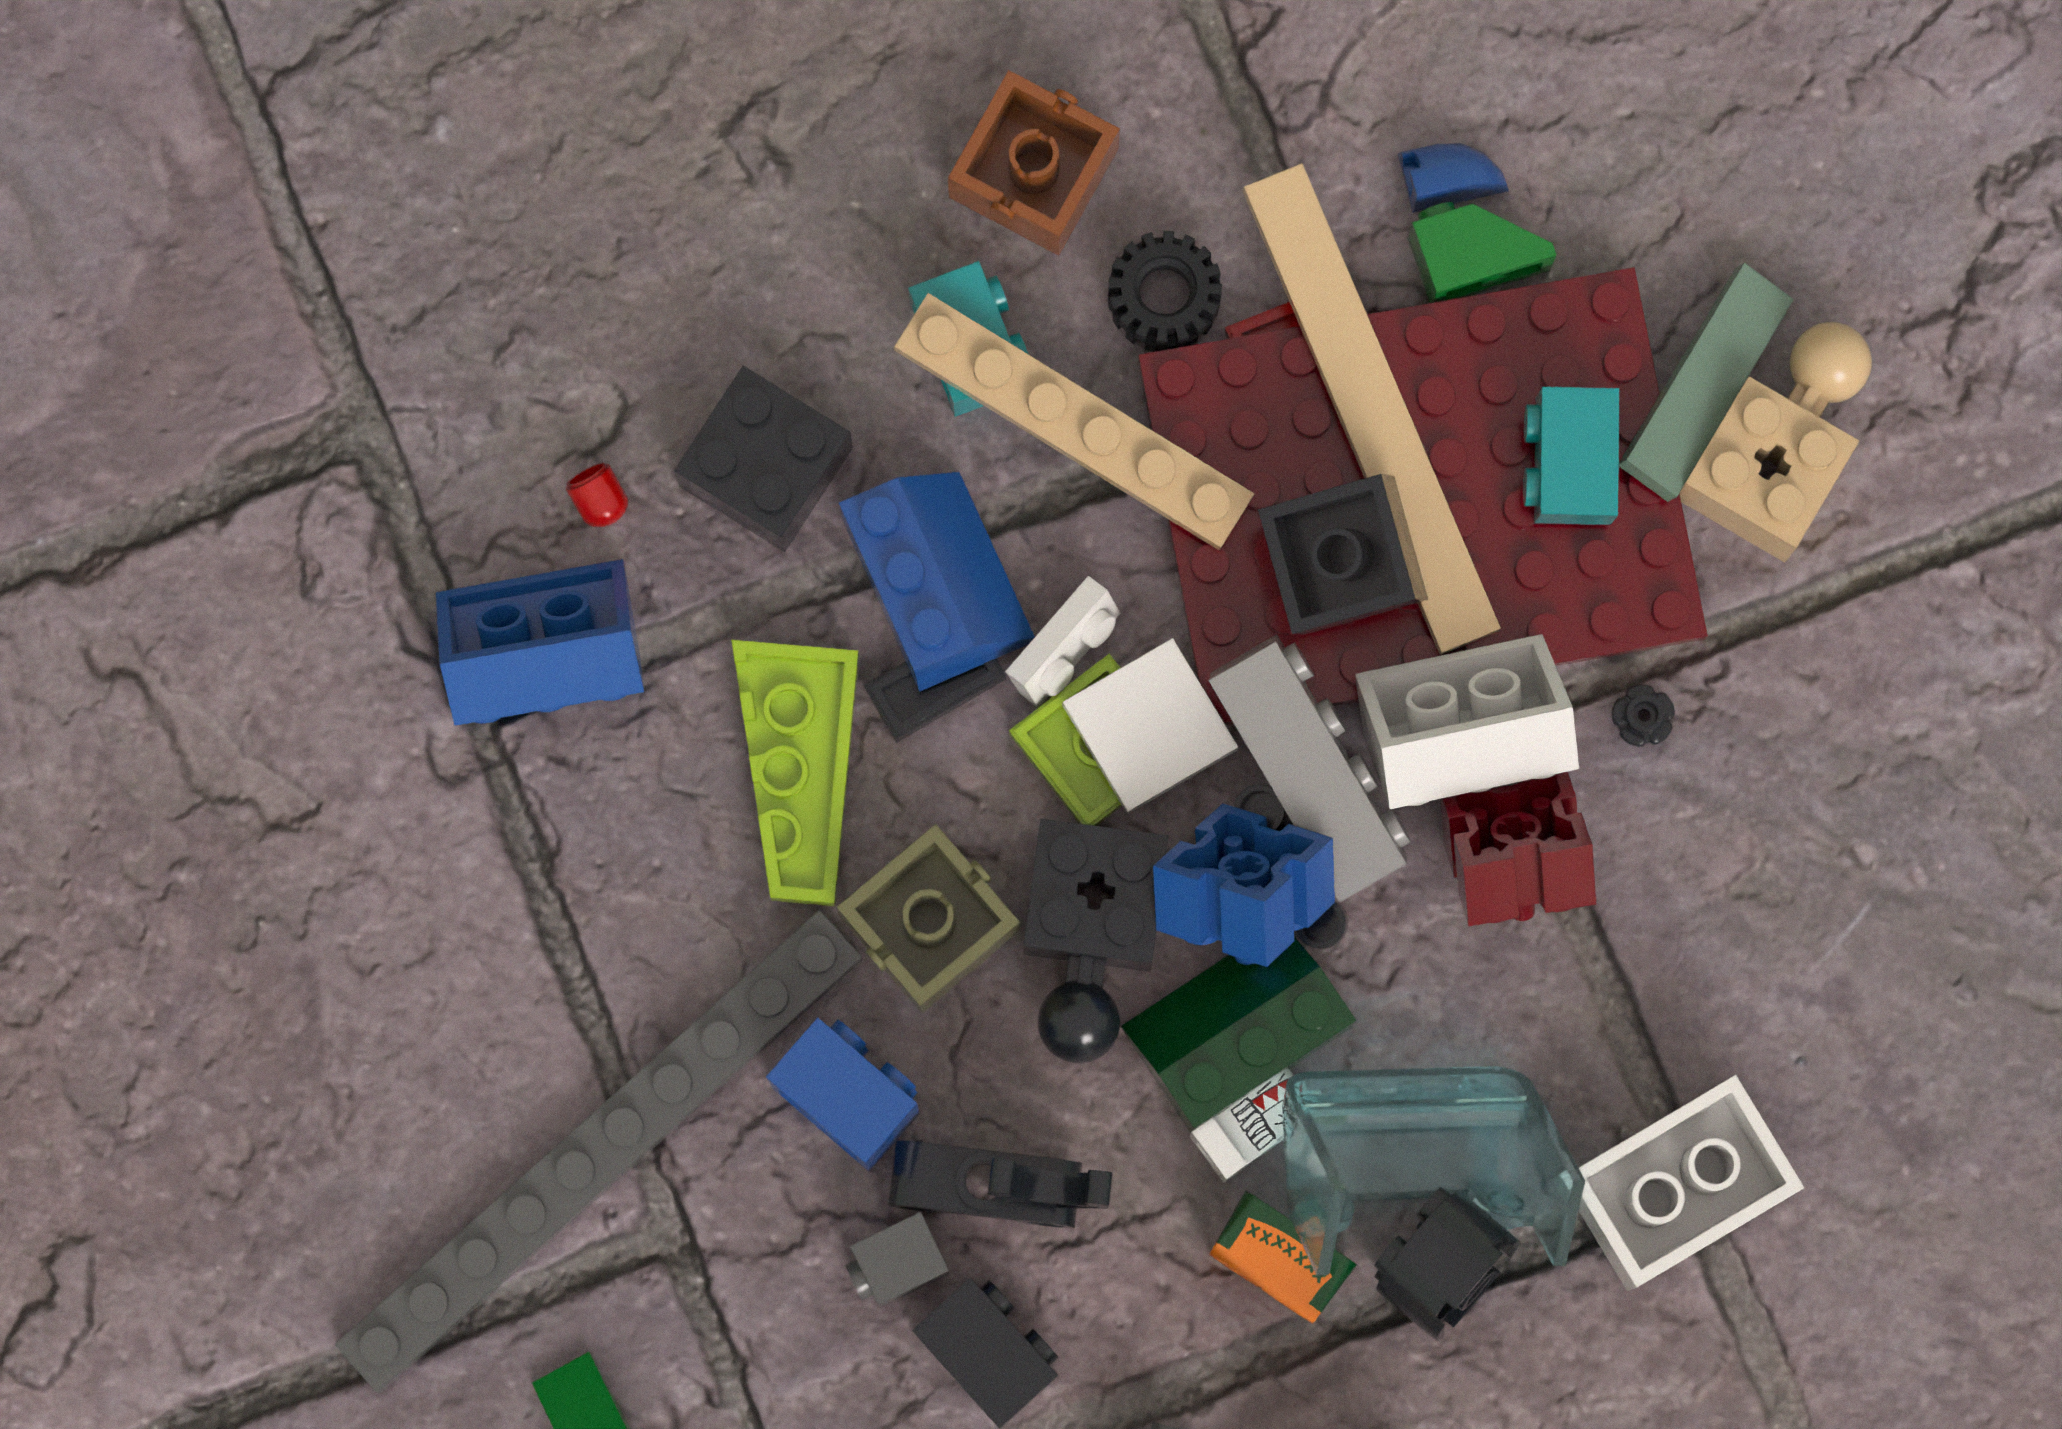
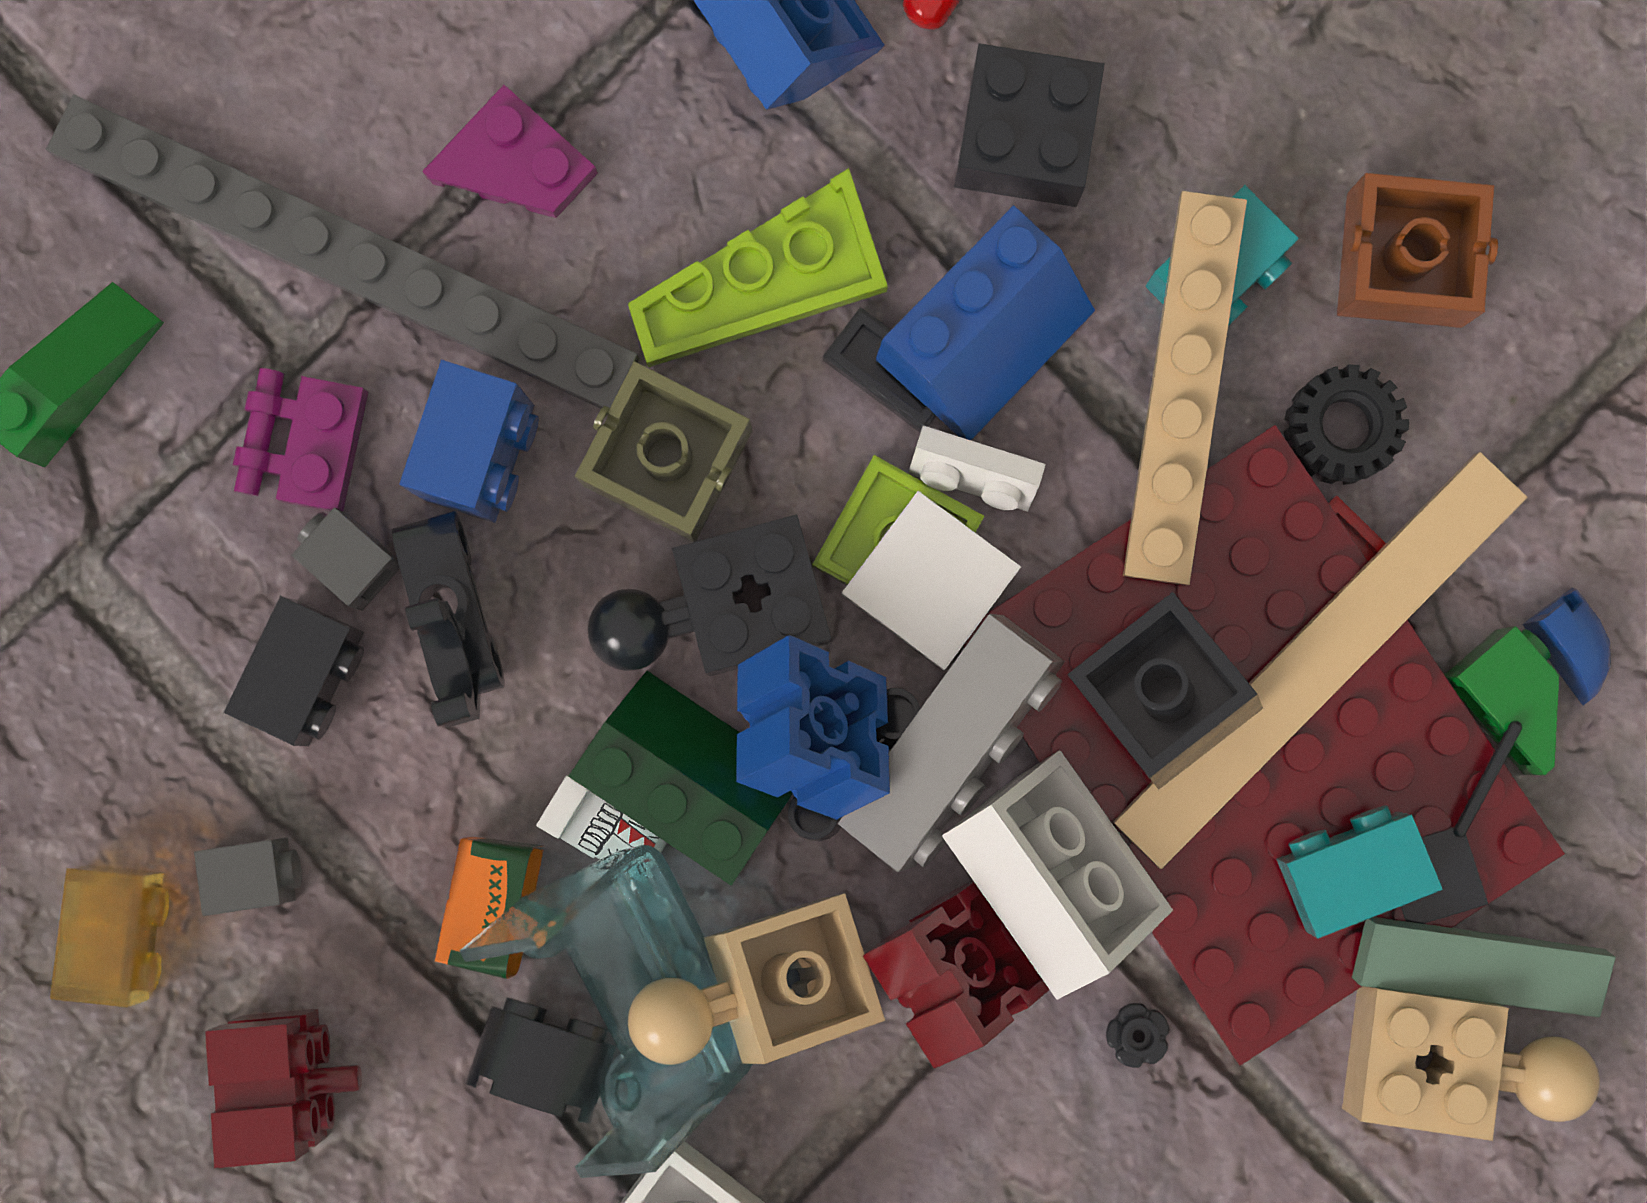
camera: 70 degrees right, 5 degrees up
none -> magenta plate [232,368,369,512]
none -> magenta wing [422,84,598,218]
none -> tan brick [628,893,885,1065]
none -> black piece [1401,721,1522,924]

